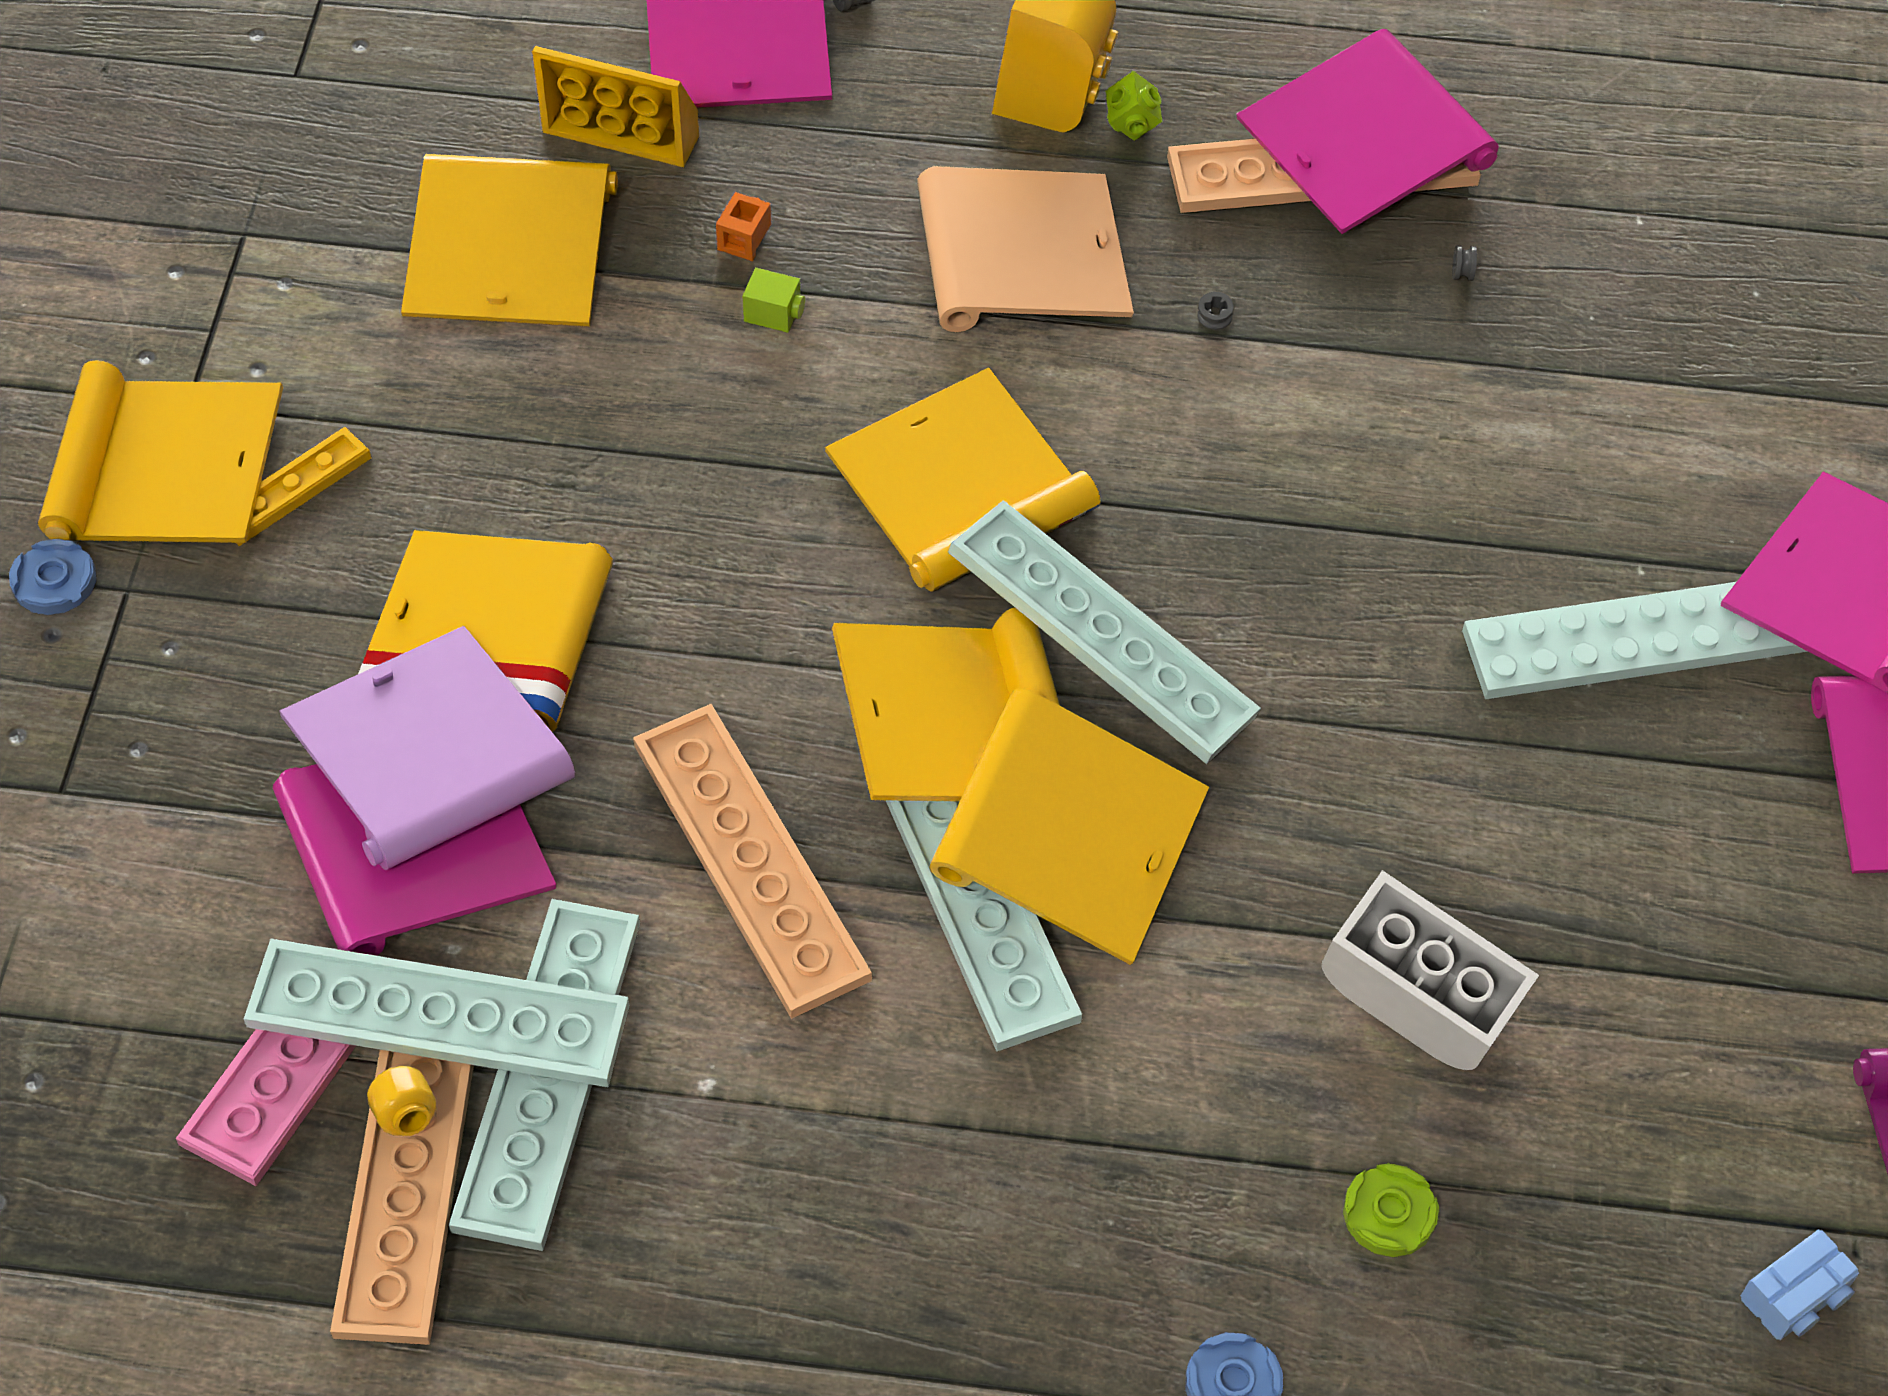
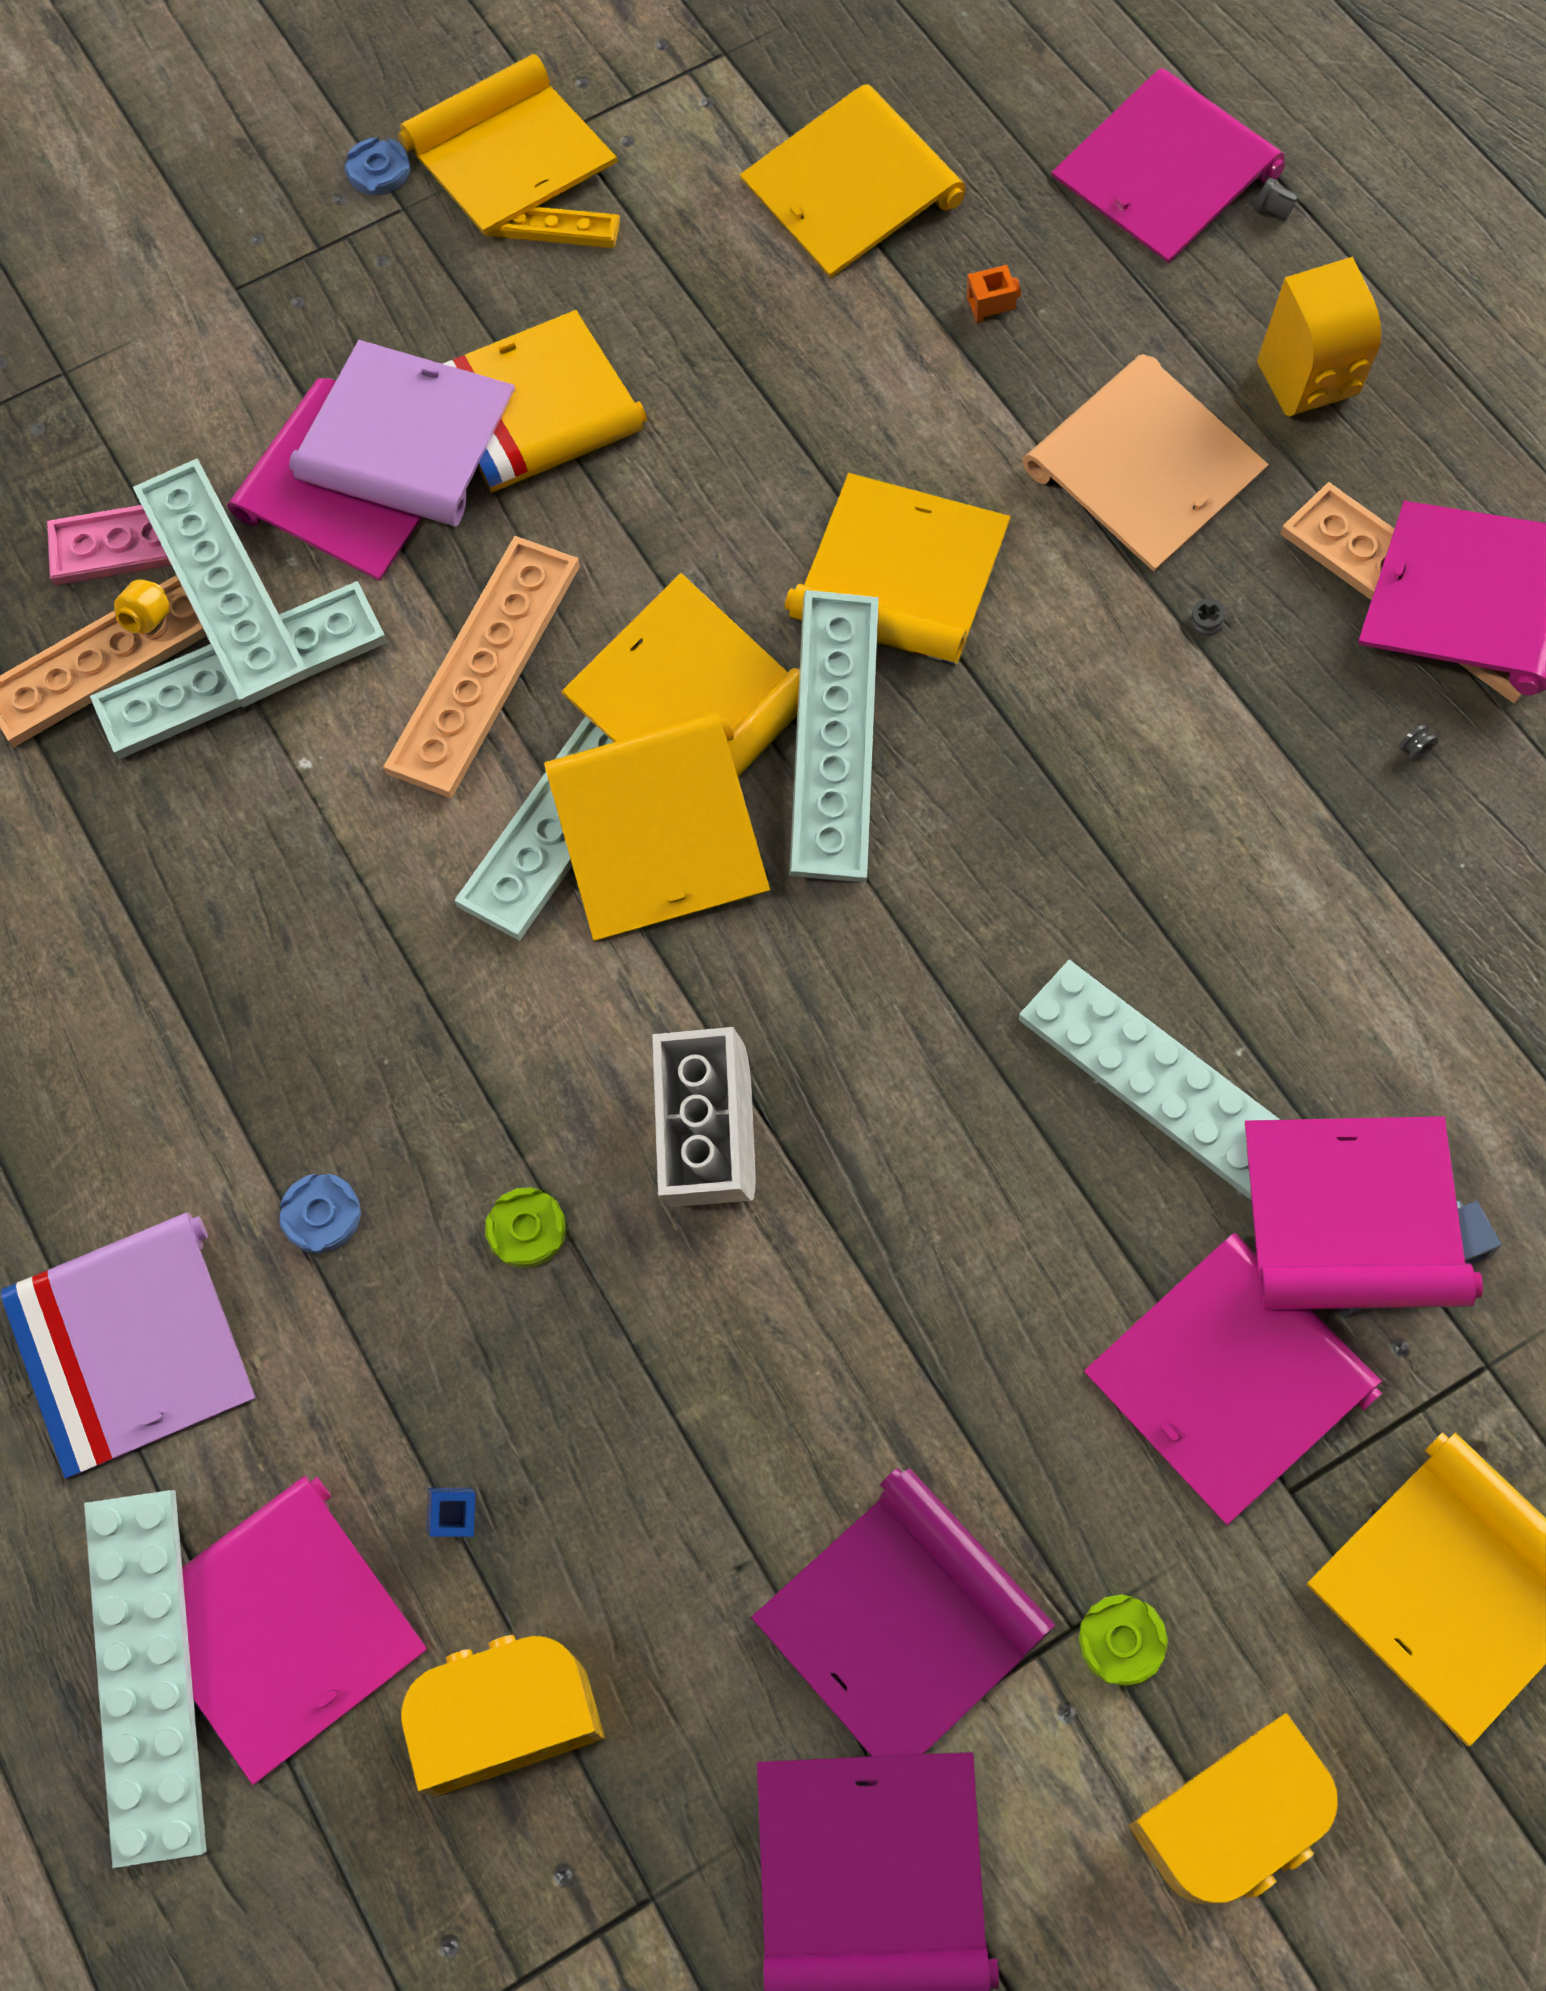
camera: 60 degrees right, 10 degrees up
yellow slope [532,46,699,168] -> none
lime brick [742,267,805,333] -> none
lime brick [1105,71,1162,141] -> none
light blue brick [1740,1229,1859,1340] -> none

